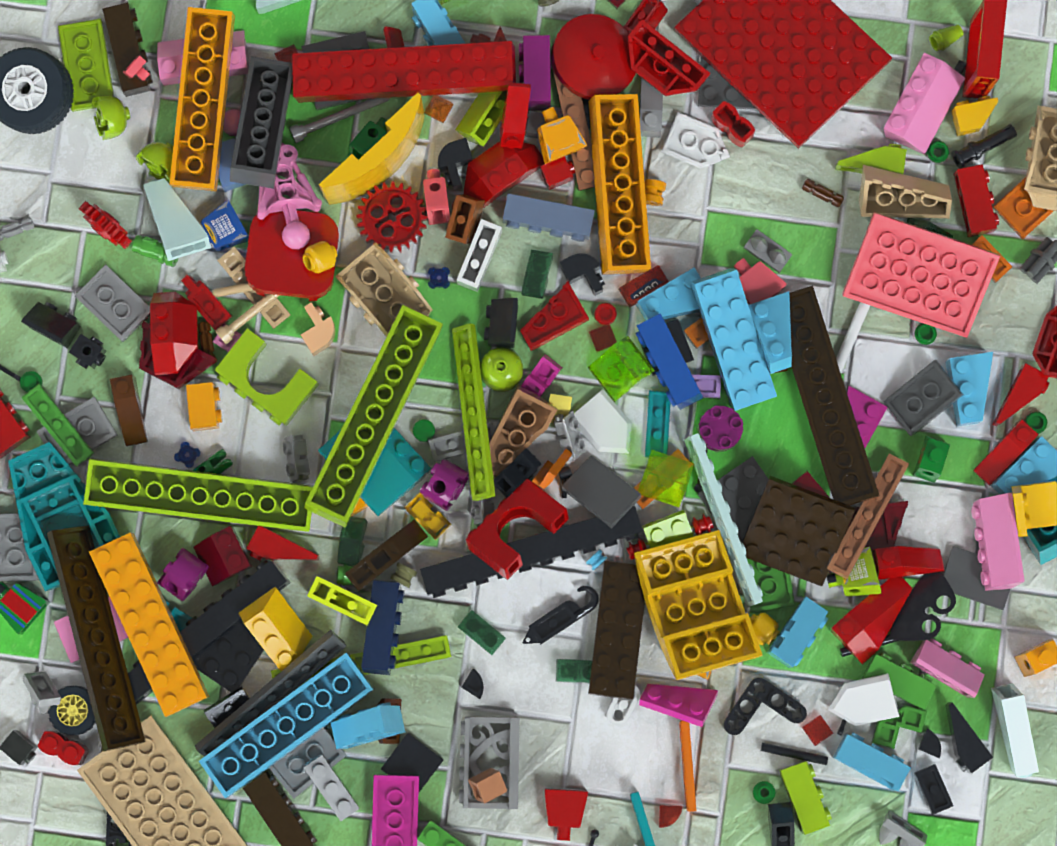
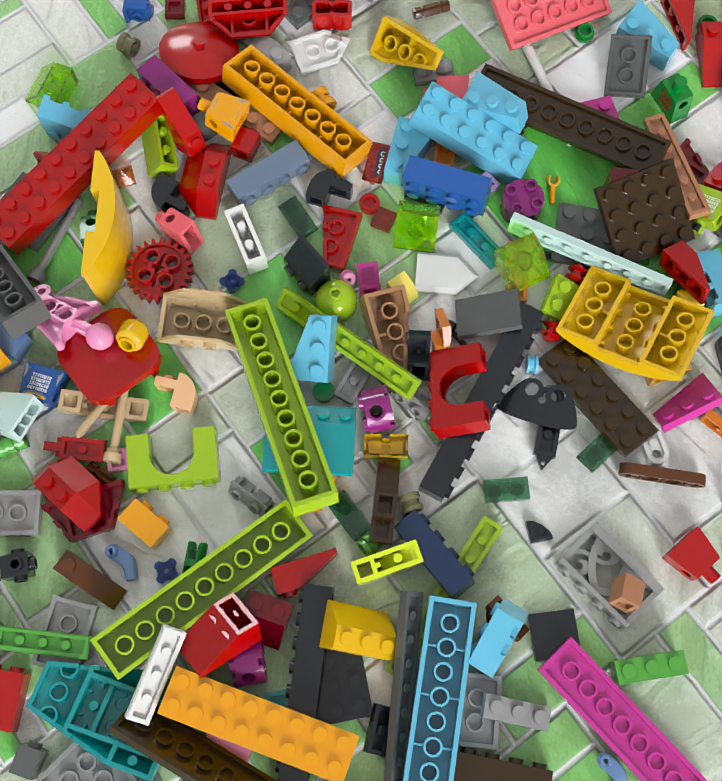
camera: 45 degrees left, 10 degrees down
dark orange brick [445,194,485,244] -> none
light grey hinge [554,410,585,460] -> none
none -> medium blue arm [105,544,138,581]
none -> white tile [124,624,187,726]
none -> red slope [180,592,262,678]
none -> medium azure wedge [291,314,337,383]
none -> bright pink piece [339,269,356,286]
none -> yellow wedge [369,16,444,71]
none -> black piece [497,378,577,430]
none -> light orange hand [546,175,560,204]
none -> reddish brown beam [618,462,706,488]
none -> red slope [659,240,710,305]

